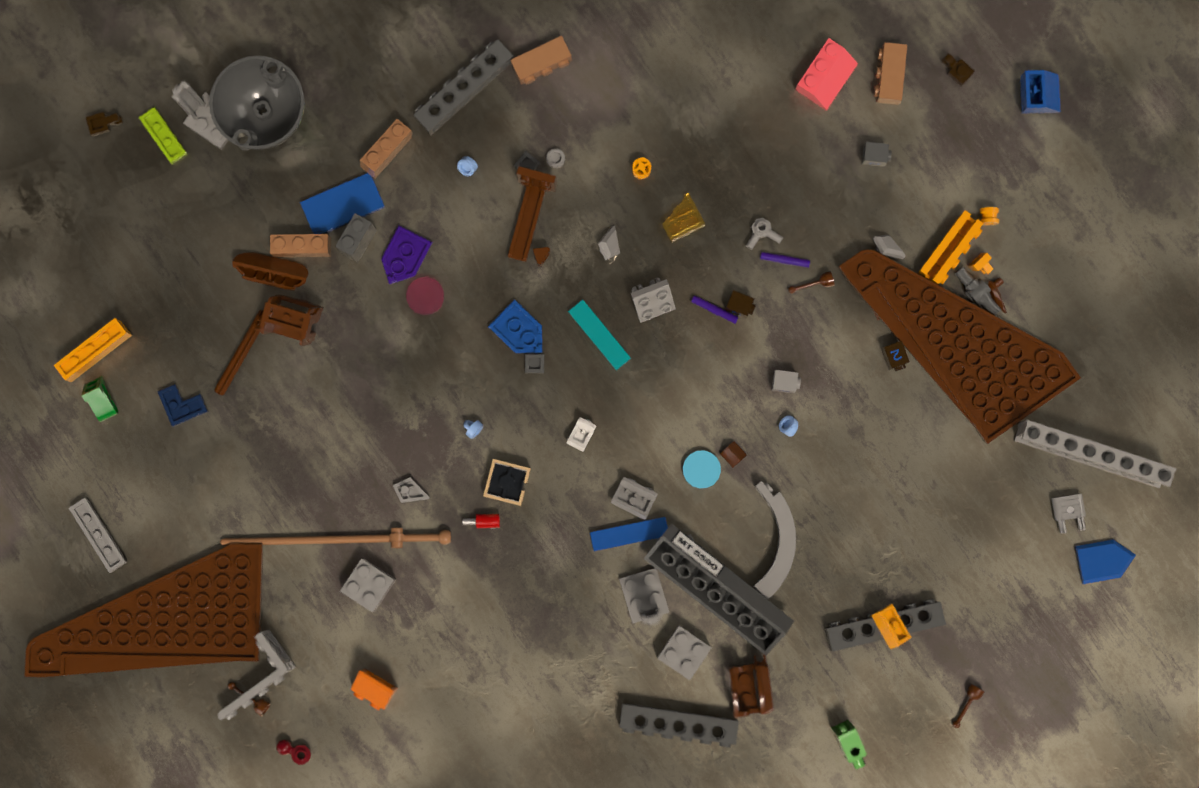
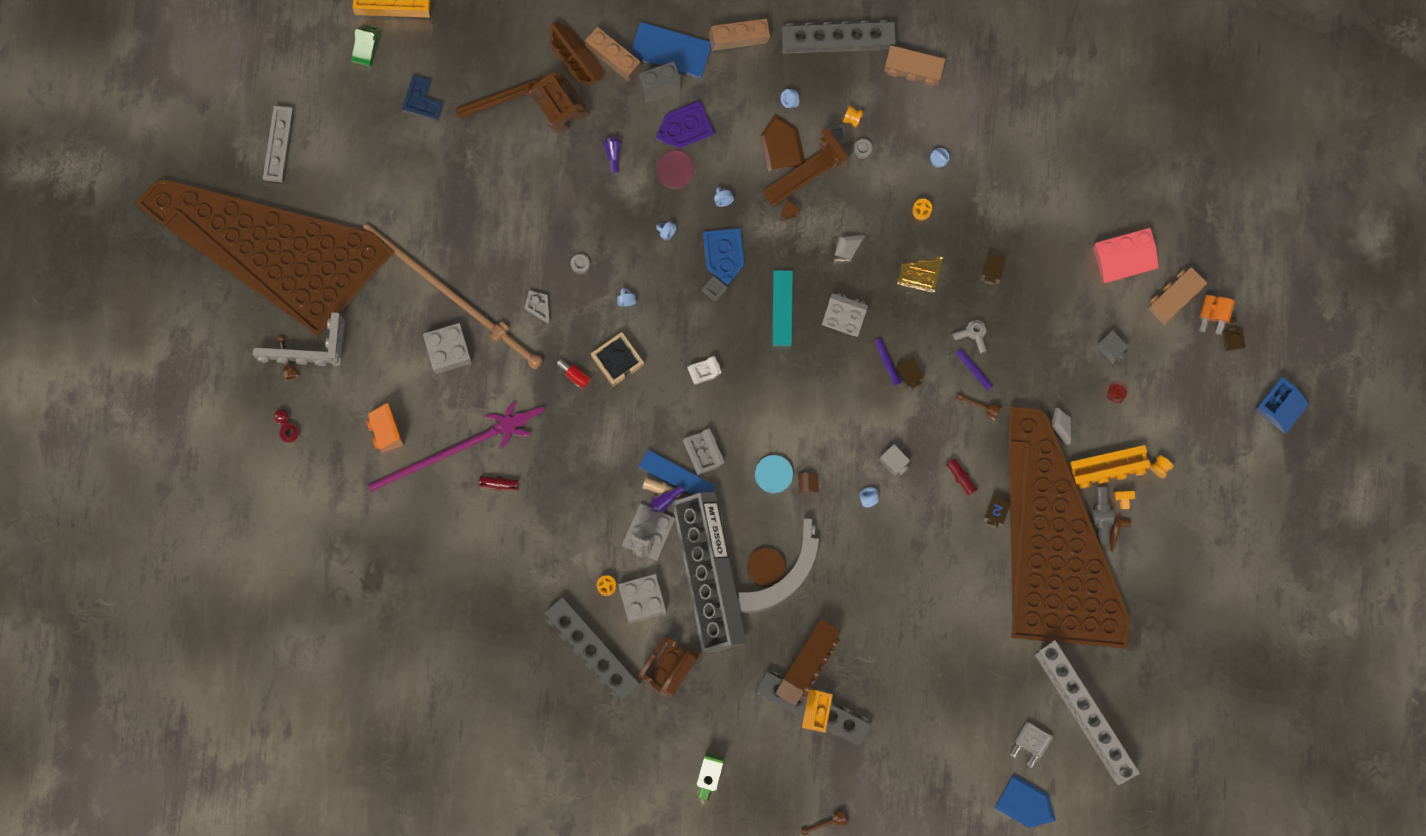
camera: 35 degrees right, 5 degrees down
none -> magenta piece [368,402,545,492]
none -> dark red pin [479,476,519,492]
none -> light grey tile [571,254,590,274]
none -> light orange wheel [597,575,616,596]
none -> dark purple cone [603,138,621,173]
none -> tan pin [642,477,681,501]
none -> dark purple cone [650,486,684,514]
none -> light blue tile [656,221,677,240]
none -> light blue tile [714,187,734,207]
none -> reddish brown tile [747,548,785,587]
none -> reddish brown tile [760,114,805,172]
none -> reddish brown brick [775,619,841,706]
none -> light orange wheel [843,105,864,128]
none -> light blue tile [930,148,949,168]
none -> dark red pin [946,458,978,496]
none -> dark brown brick [980,254,1006,285]
none -> clear red tile [1107,384,1127,403]
none -> orange piece [1199,295,1235,335]

